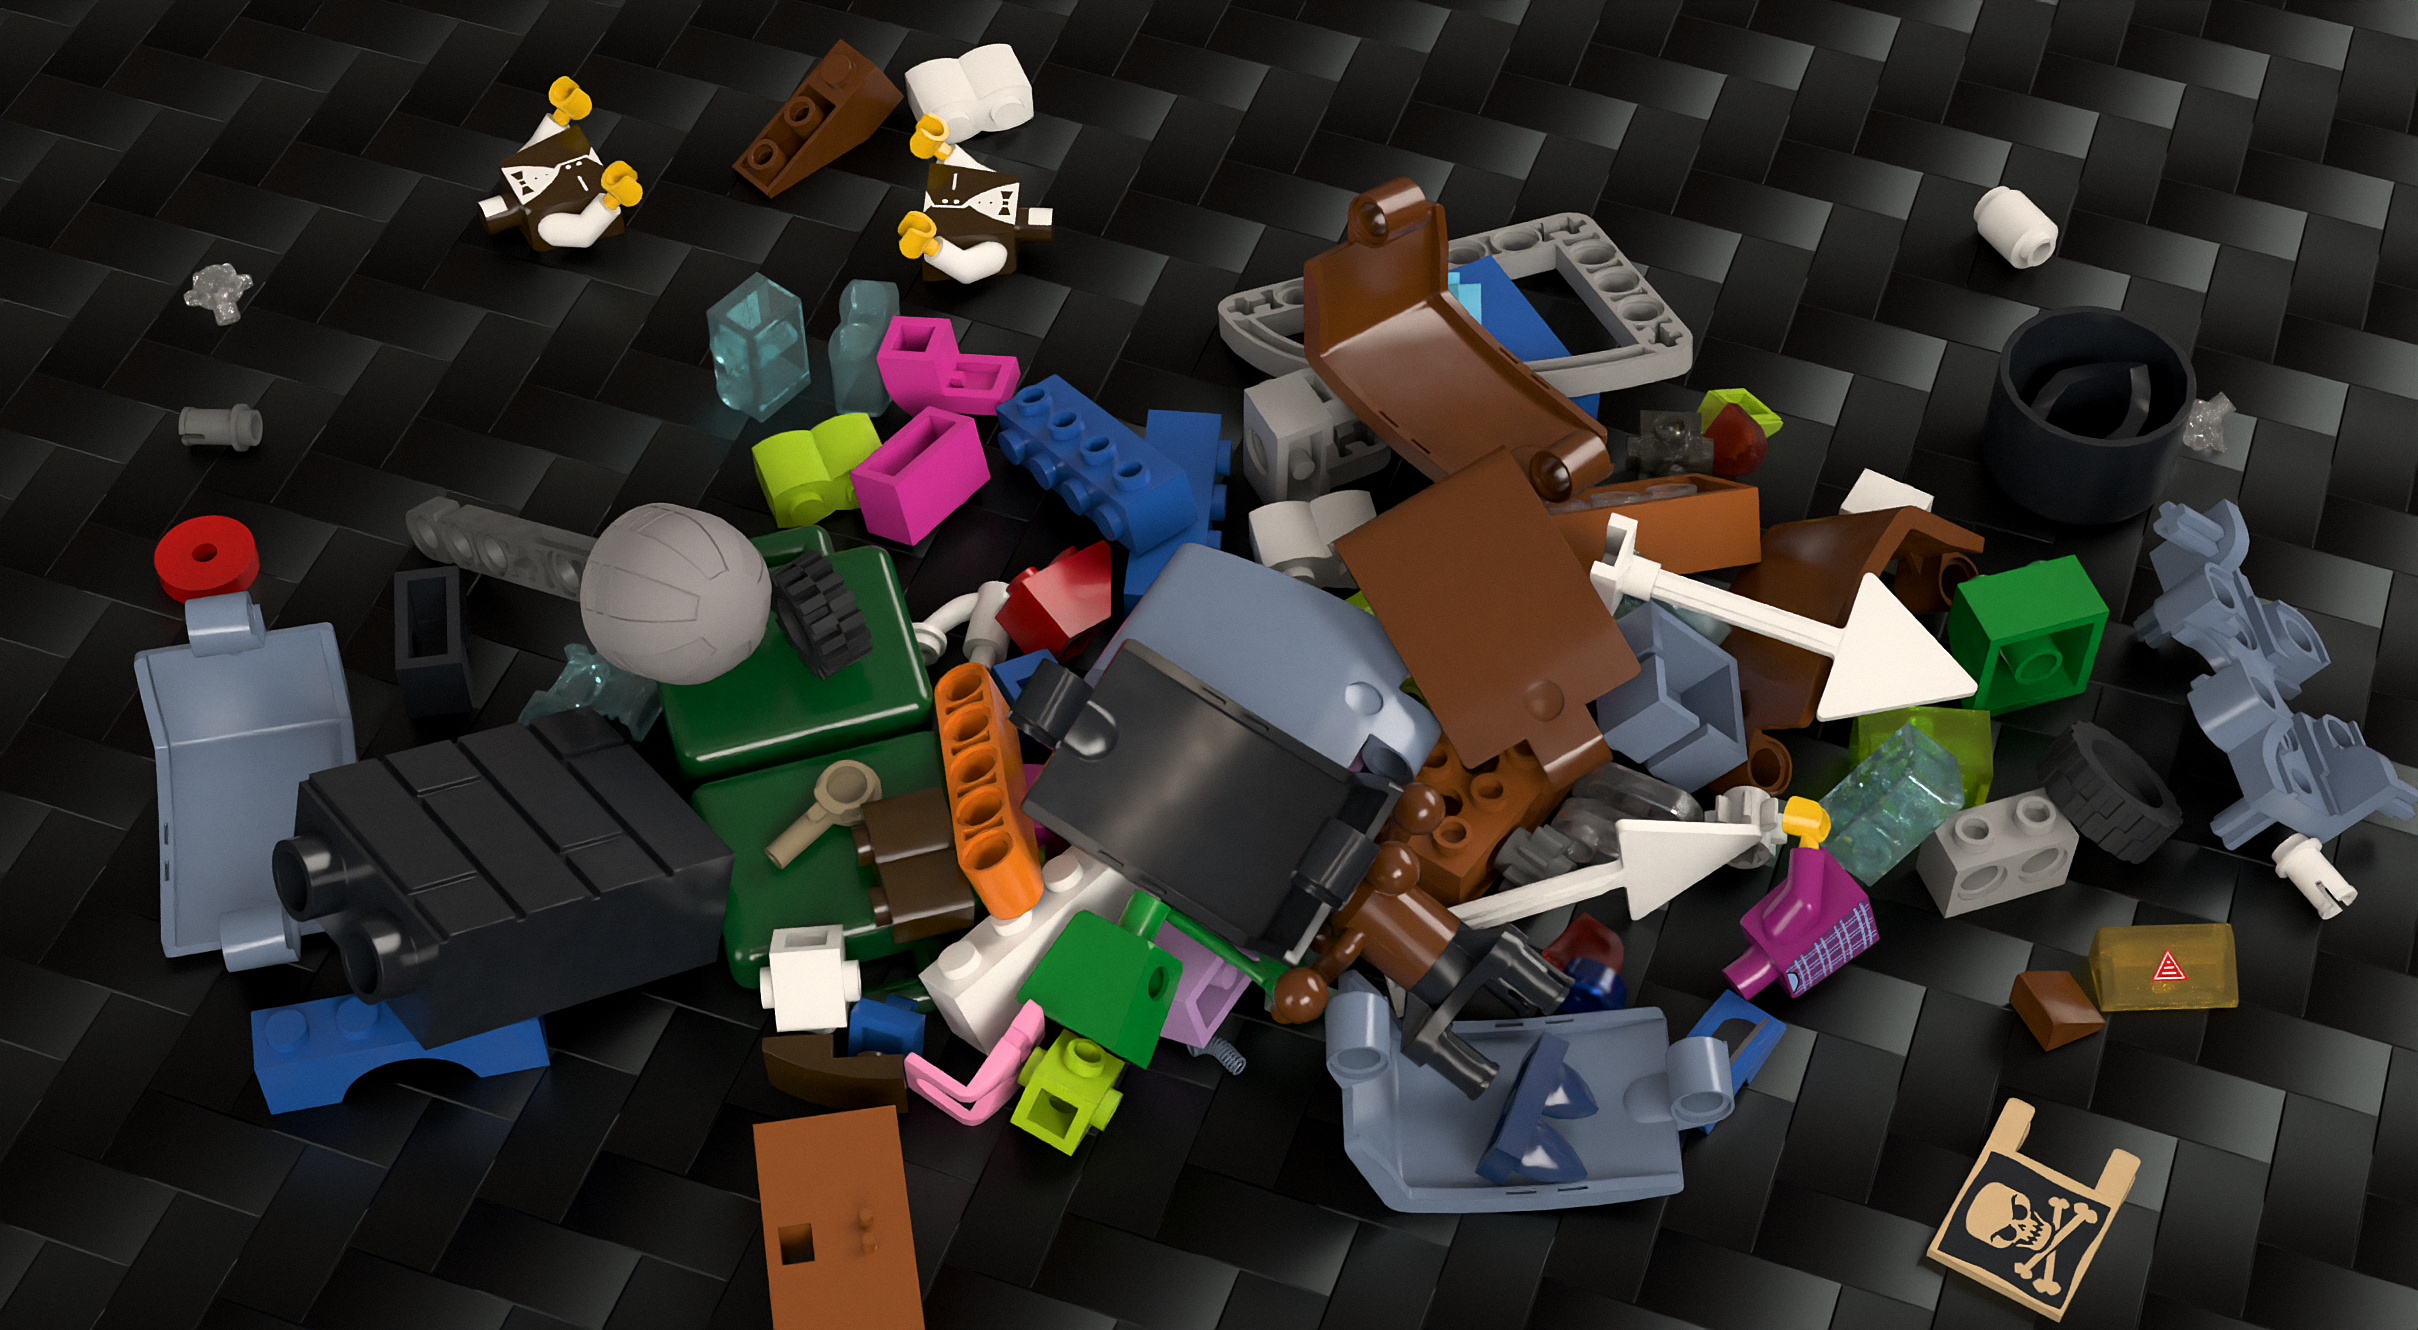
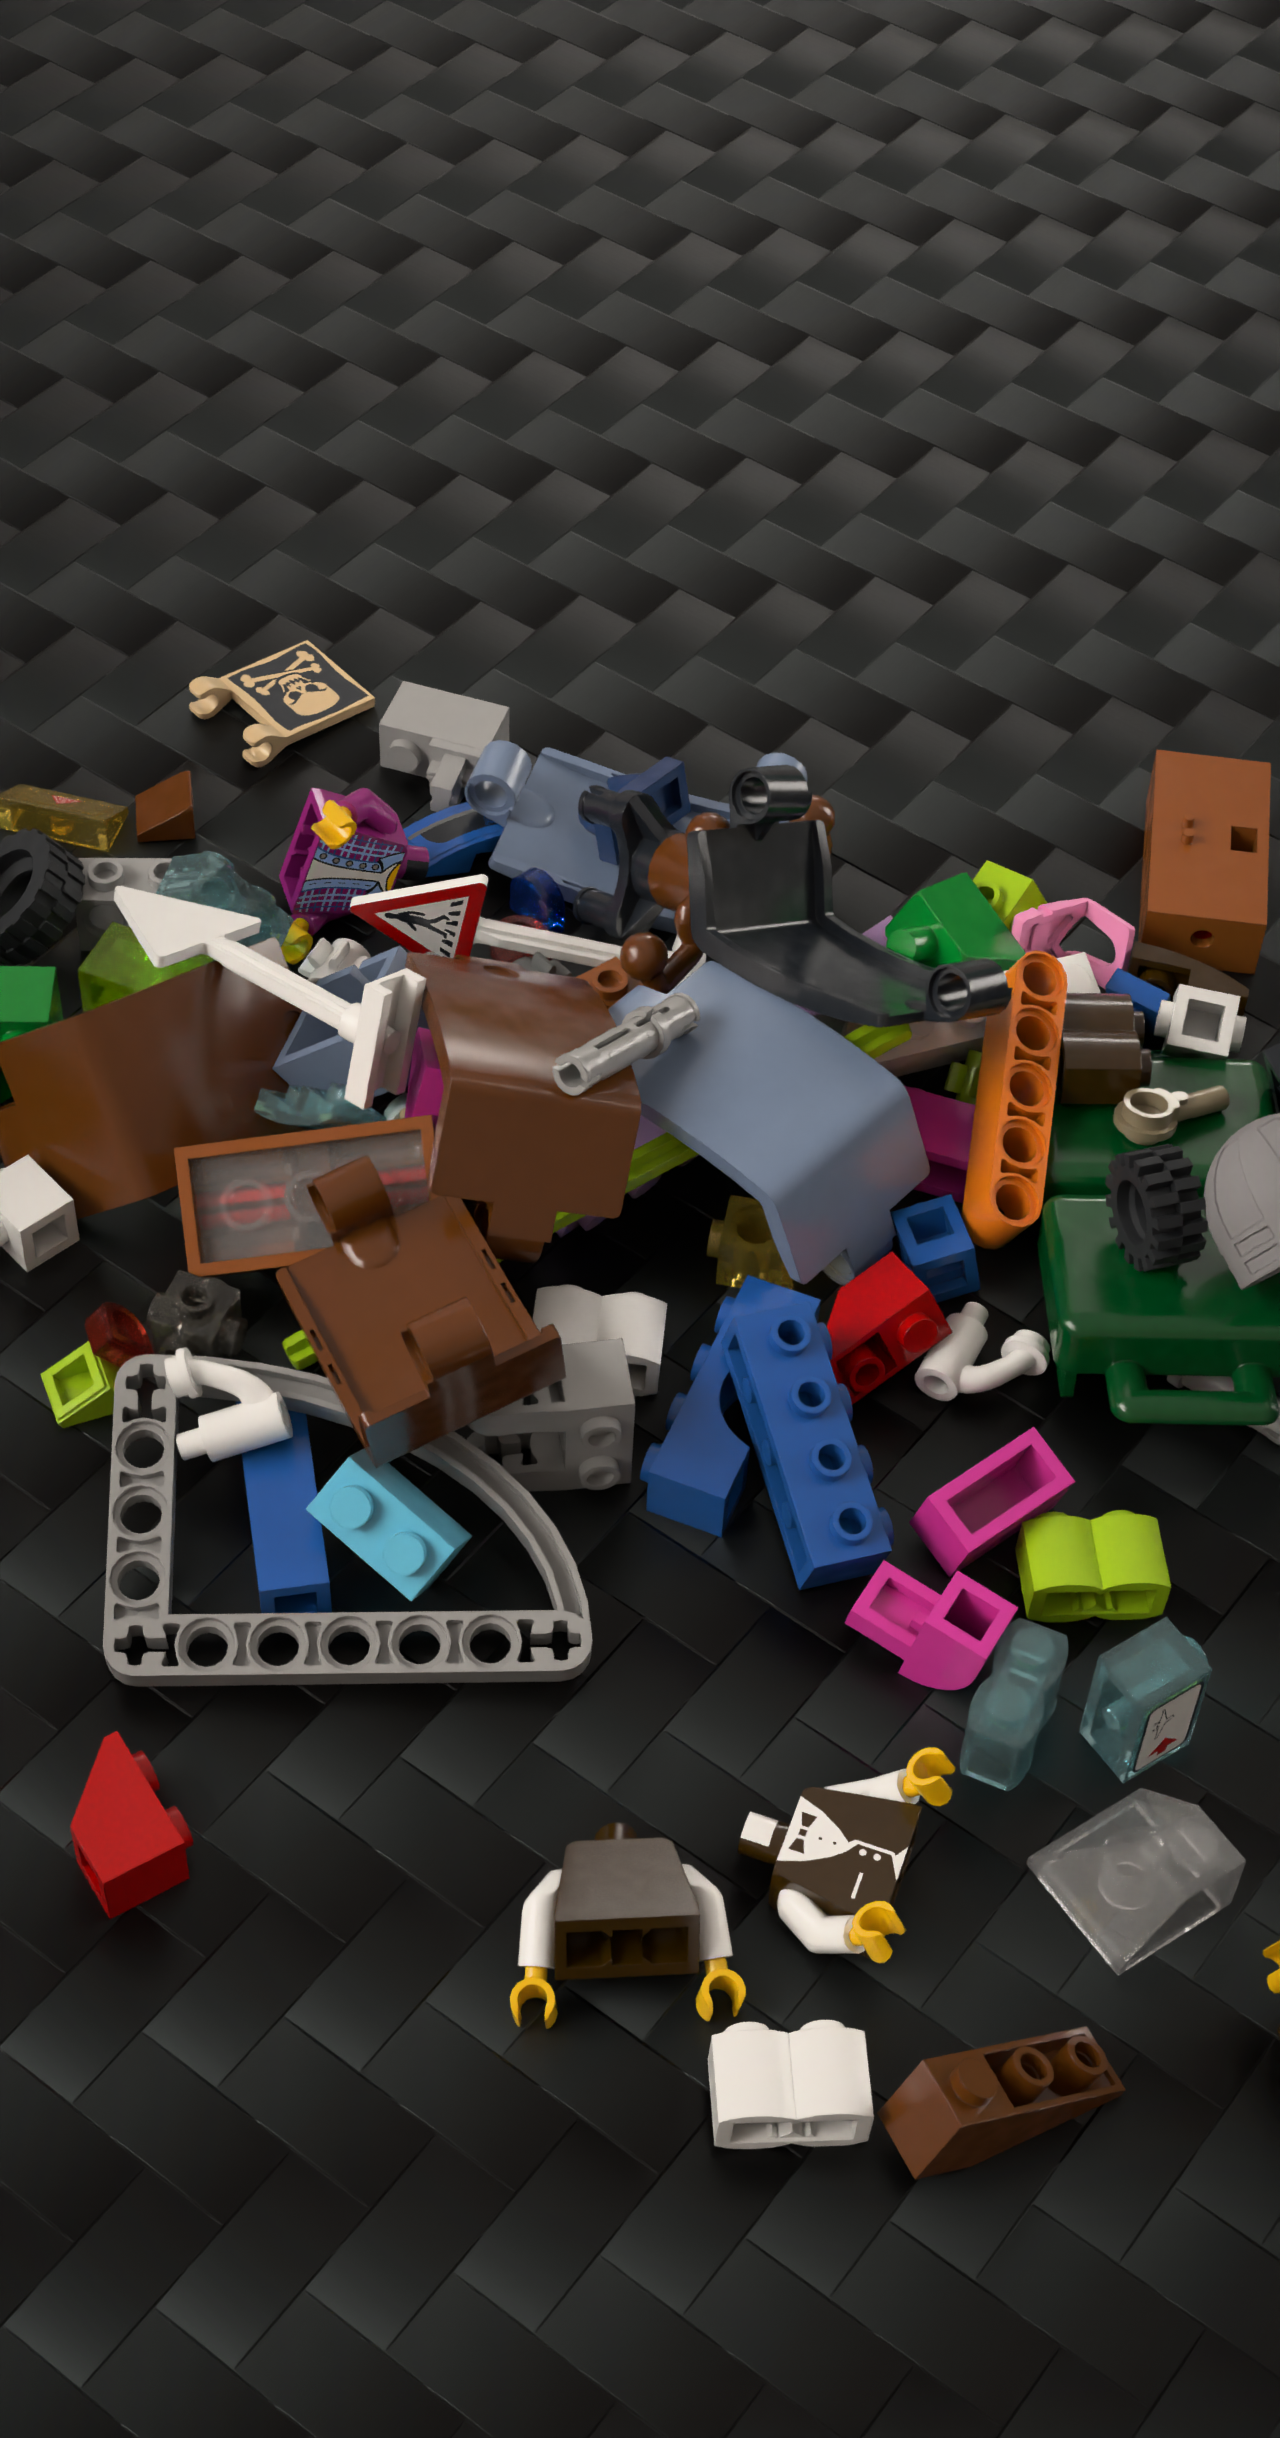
camera: 165 degrees left, 0 degrees up
none -> red slope [70,1731,194,1919]
none -> white plant [164,1347,293,1462]
none -> light grey hinge [379,681,509,812]
none -> dark brown torso [510,1823,746,2029]
none -> light grey pin [552,993,700,1095]
none -> clear slope [1027,1788,1246,1976]

